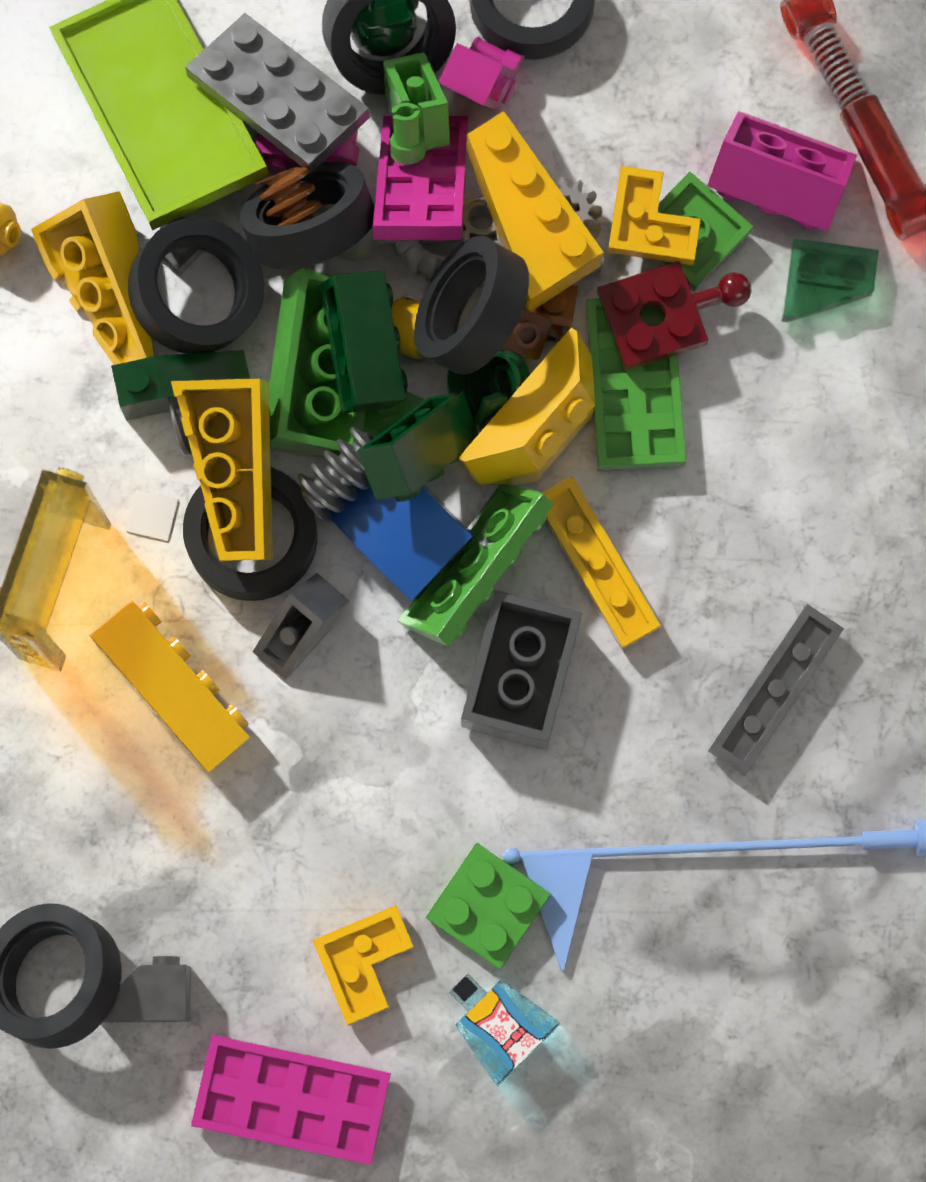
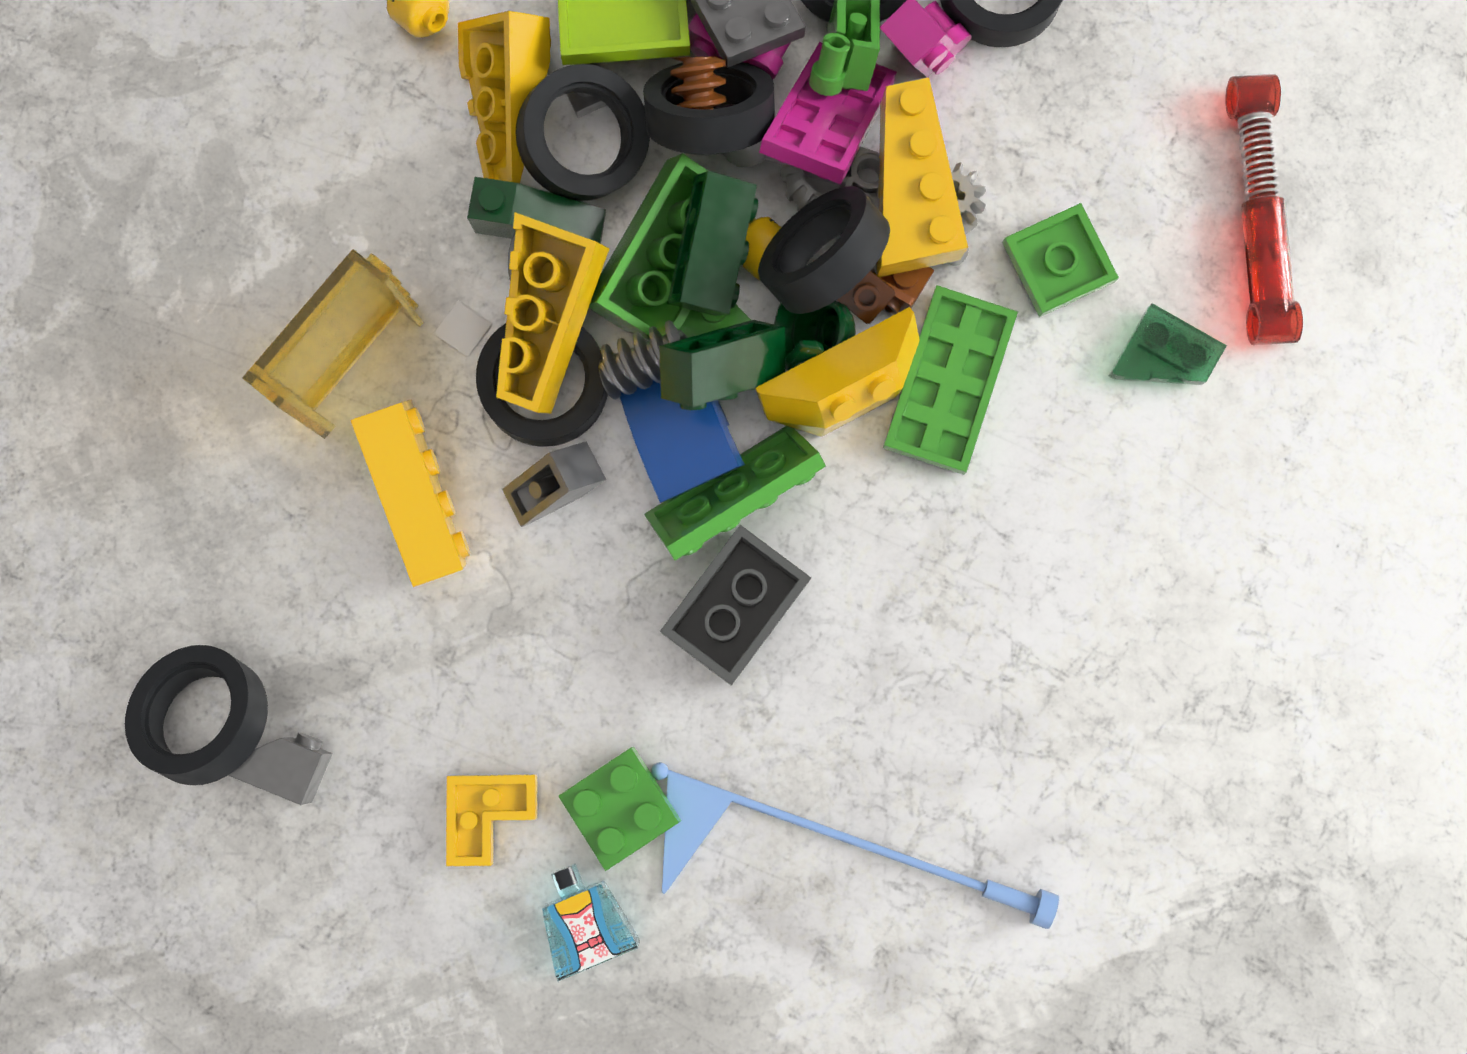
camera: 20 degrees right, 5 degrees up
dark pink plate [191,1034,391,1165] -> none
yellow plate [542,476,661,650] -> none
dark red plate [597,261,752,371] -> none
yellow plate [608,166,701,265] -> none
dark pink slope [707,111,857,232] -> none
flat silver plate [708,604,844,776] -> none

